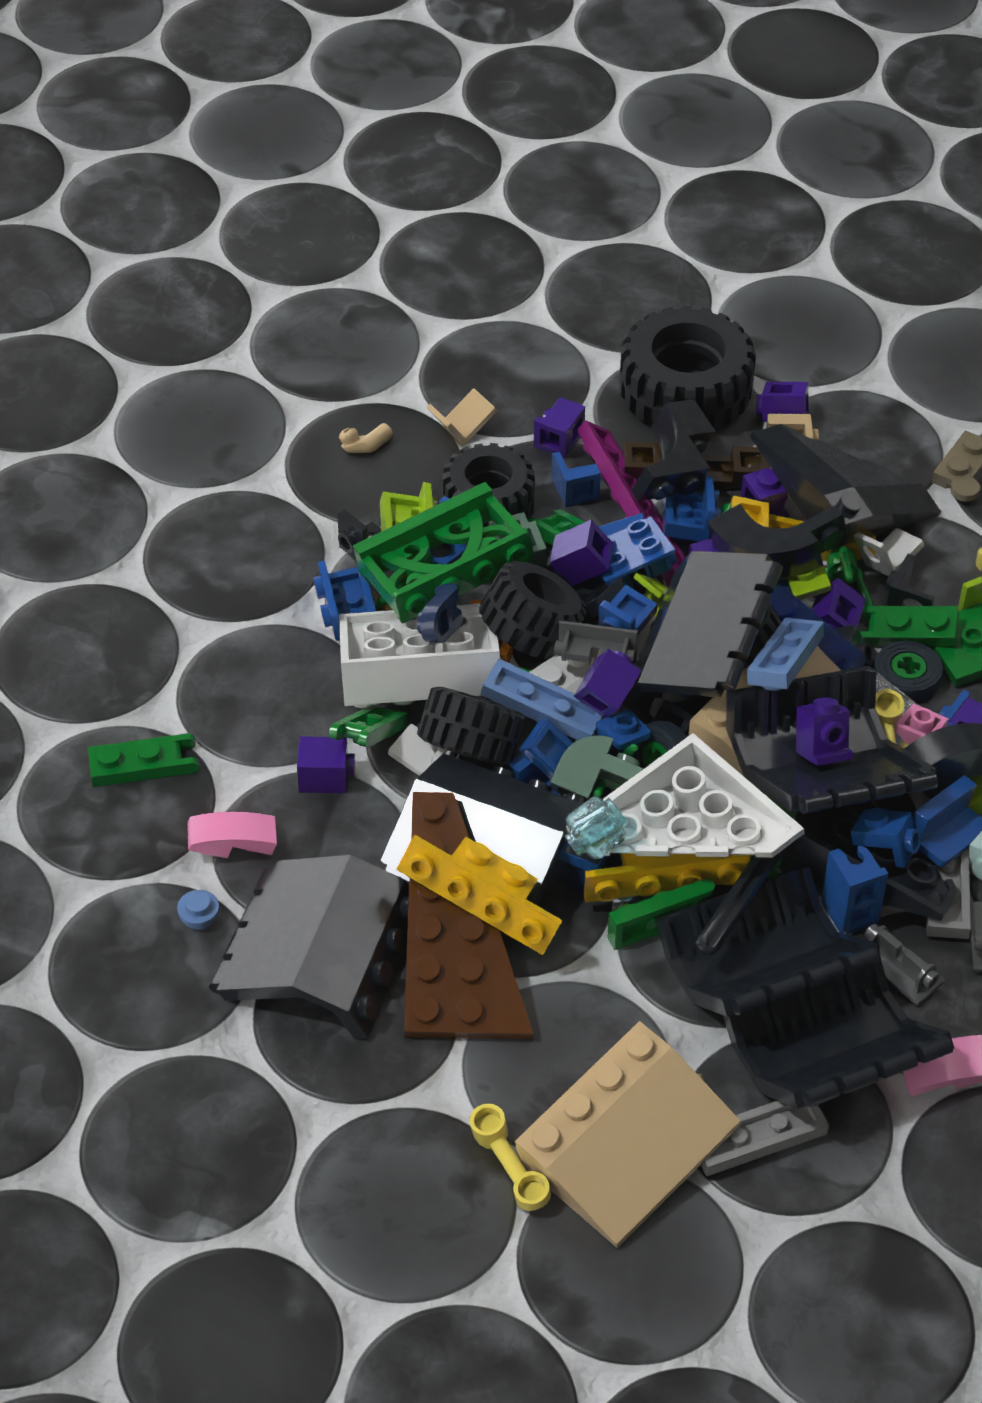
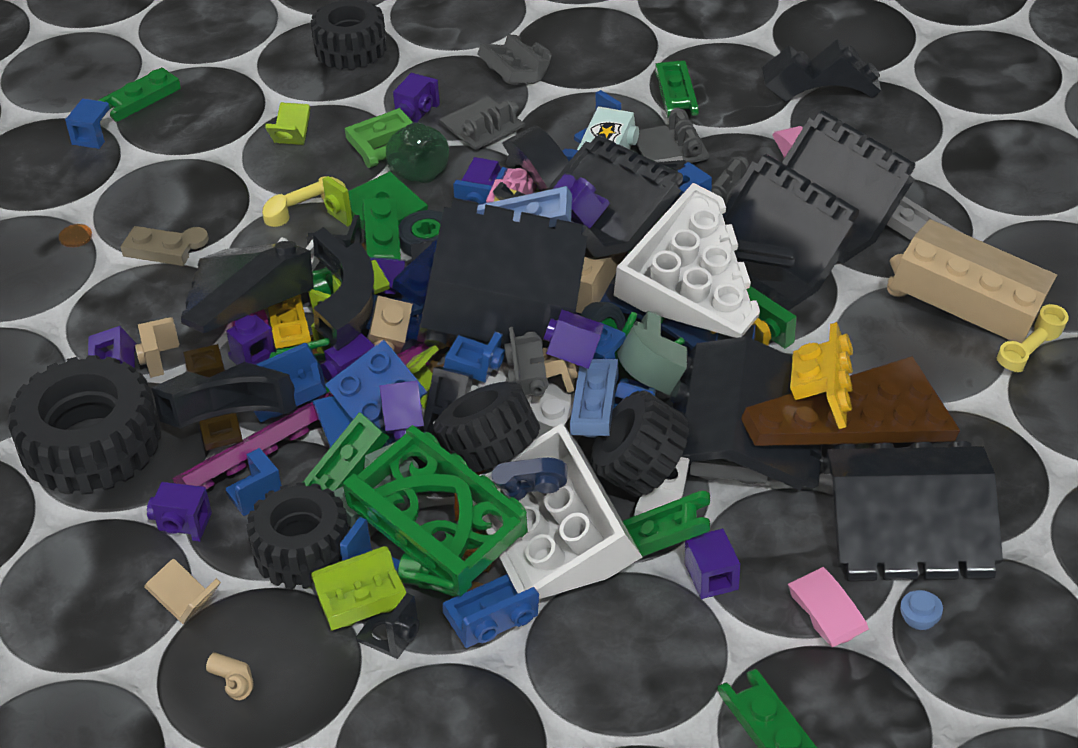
camera: 105 degrees left, 5 degrees down
clear light blue head [564,796,629,859] -> none

